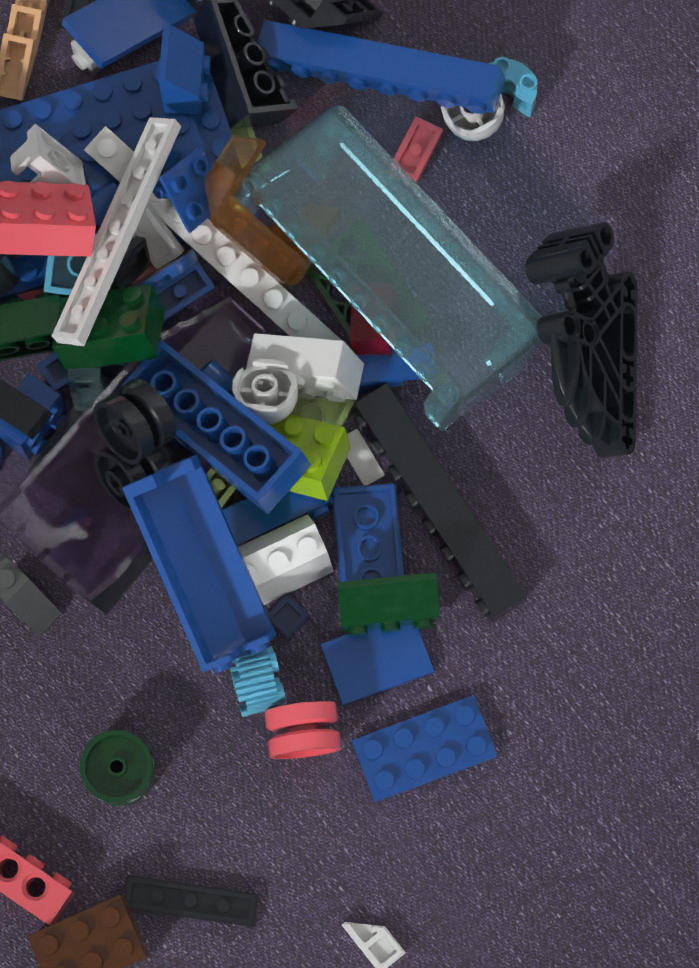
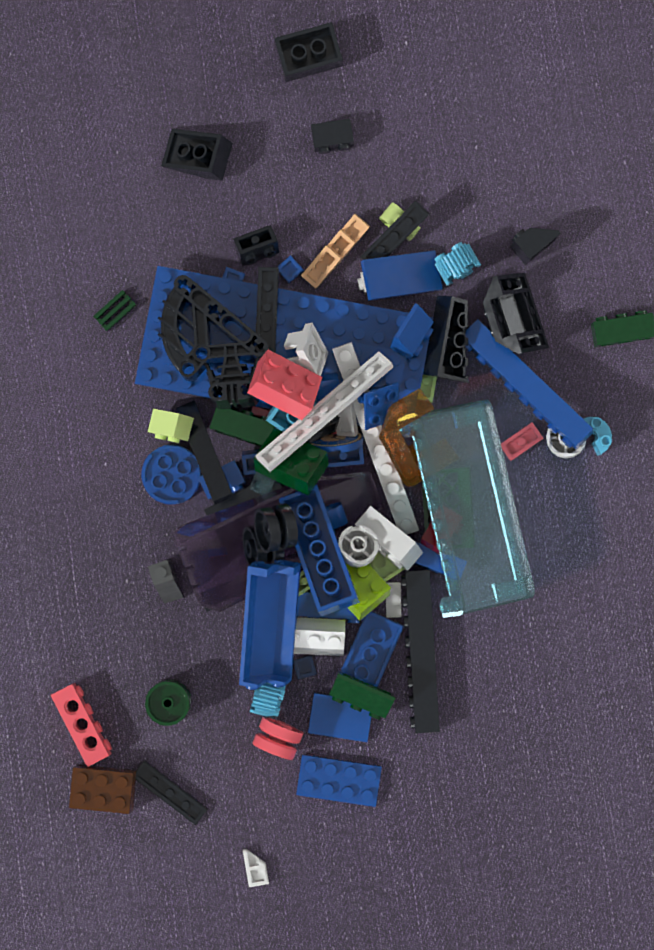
camera: 30 degrees right, 10 degrees up
black beam [525,222,638,458] -> none

